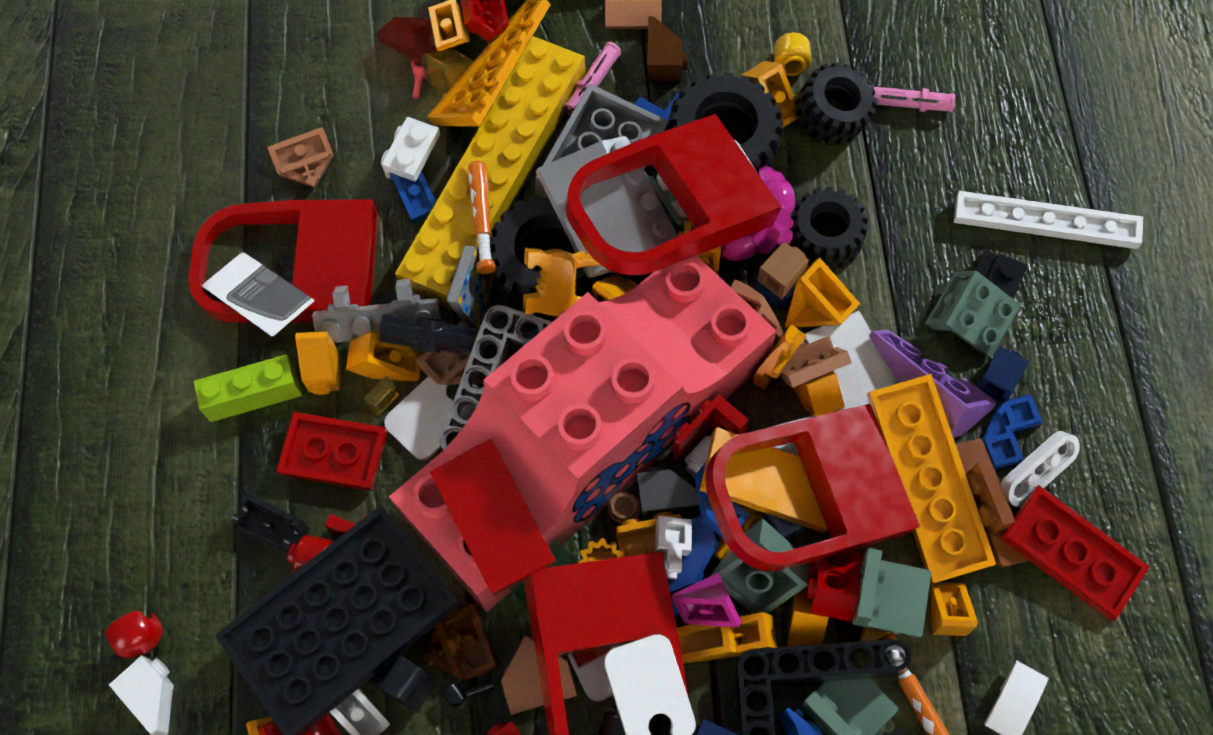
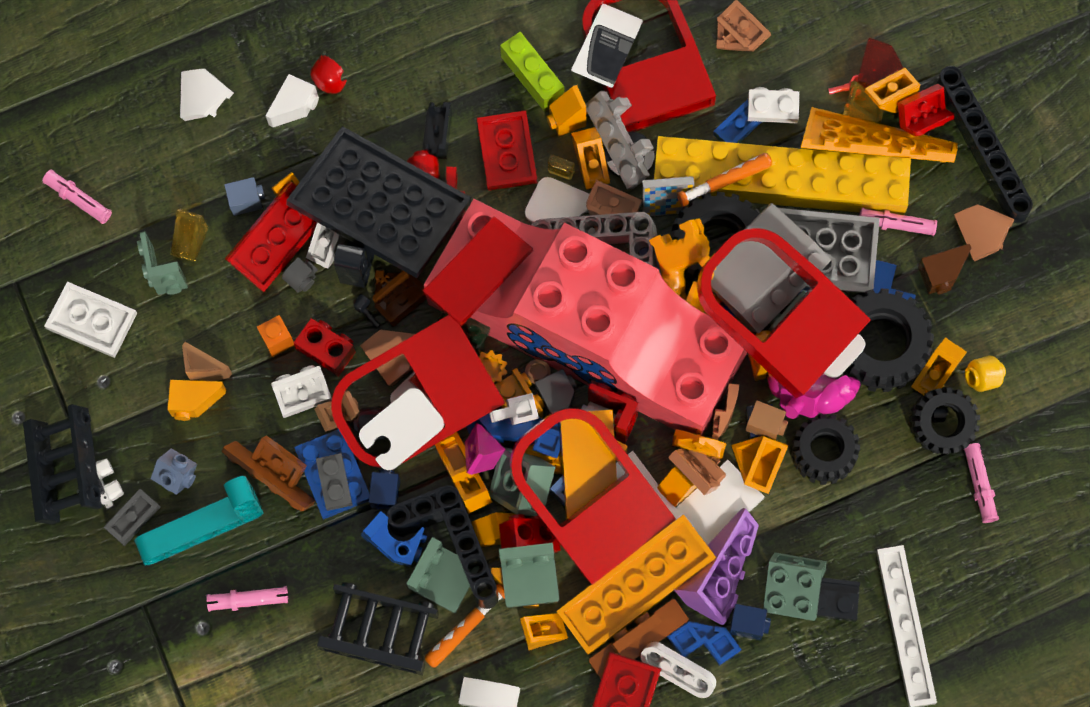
camera: 70 degrees right, 5 degrees up
black piece [379,314,478,355] -> none

